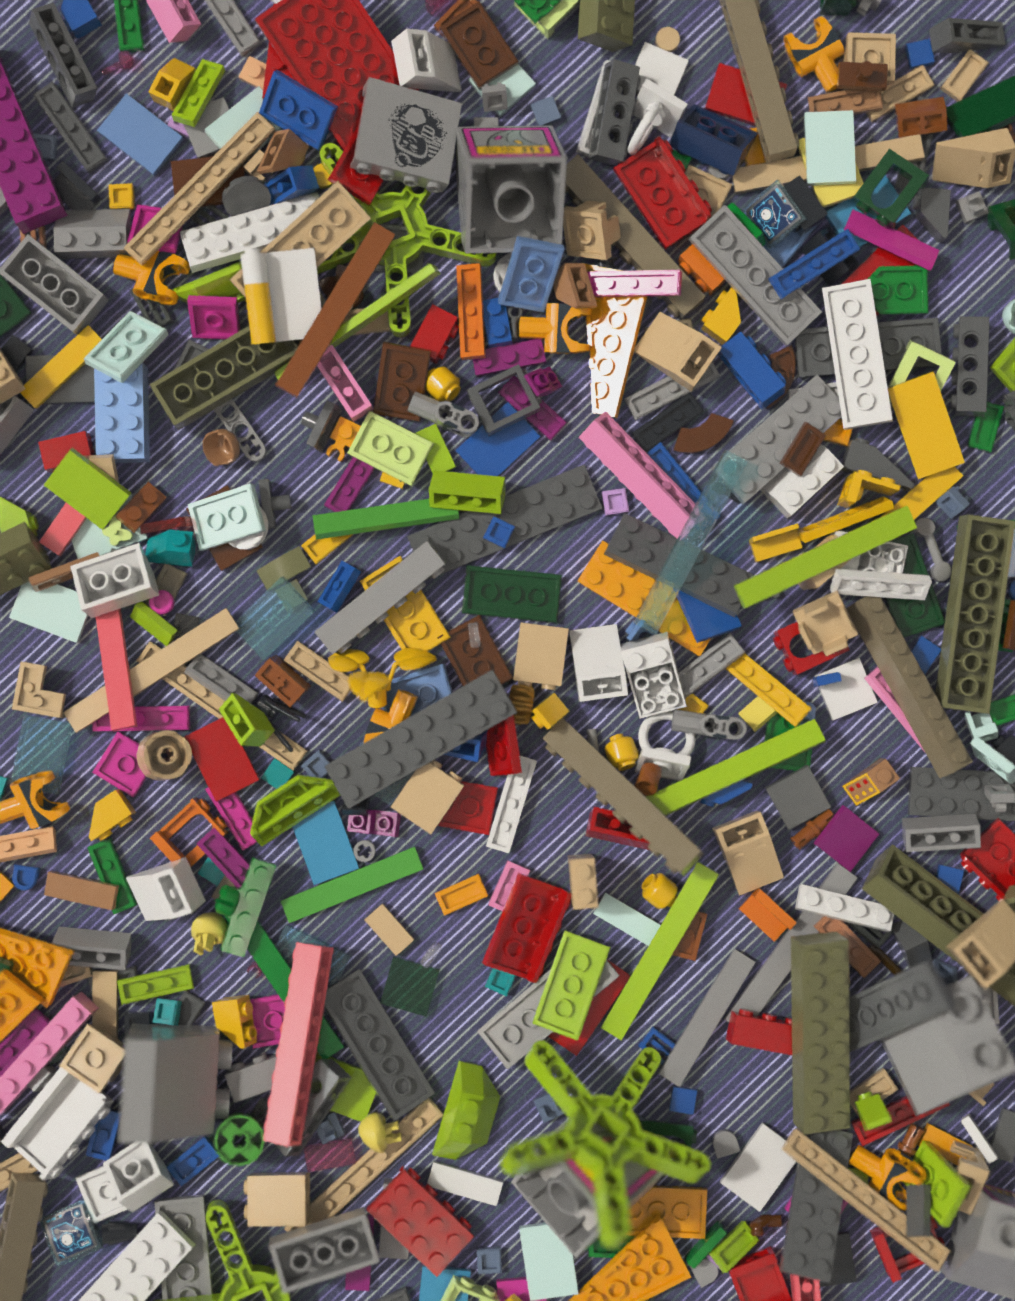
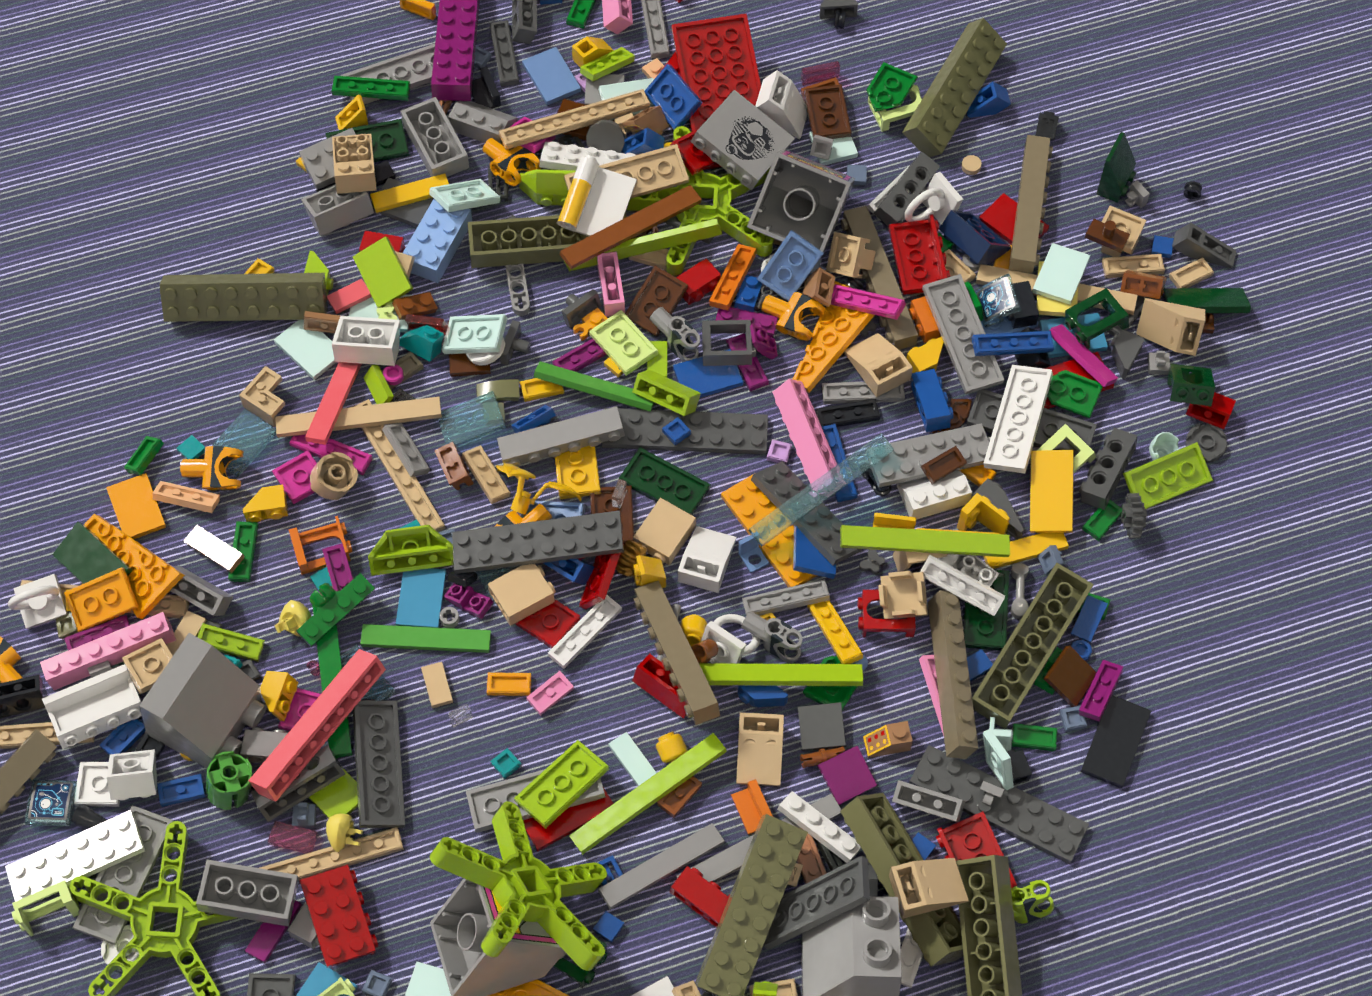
camera: 30 degrees right, 25 degrees down
blue tile [12,864,40,890] -> none
clear pink hand [101,51,133,76] -> none
yellow tile [108,183,135,209] -> none
white slope [126,857,205,921] -> none
red tile [184,717,260,802] -> none
dark pink tile [187,295,241,339] -> none
medium nougat hair [202,429,240,466] -> none
dark pink tile [205,787,257,851] -> none
lime slope [219,693,275,747] -> none
tan brick [244,1172,311,1227] -> none
black plant [256,694,306,752] -> none
clear green tile [380,956,440,1017] -> none
yellow head [425,366,461,402] -> none
white tile [427,1161,503,1206] -> none
lime wedge [432,1061,500,1160] -> none
red bracket [482,872,571,983] -> none
tan brick [568,854,598,909] -> none
white slope [621,632,687,718] -> none
white tile [635,42,689,95] -> none
reddish brown tile [673,413,734,454] -> none
light grey tile [712,1129,740,1159] -> none
light yellow tile [738,696,777,732] -> none
light orange connector [783,16,845,93] -> none
medium nougat tile [808,89,883,115] -> none
blue tile [812,672,842,687] -> none
white tile [814,658,878,720] -> none

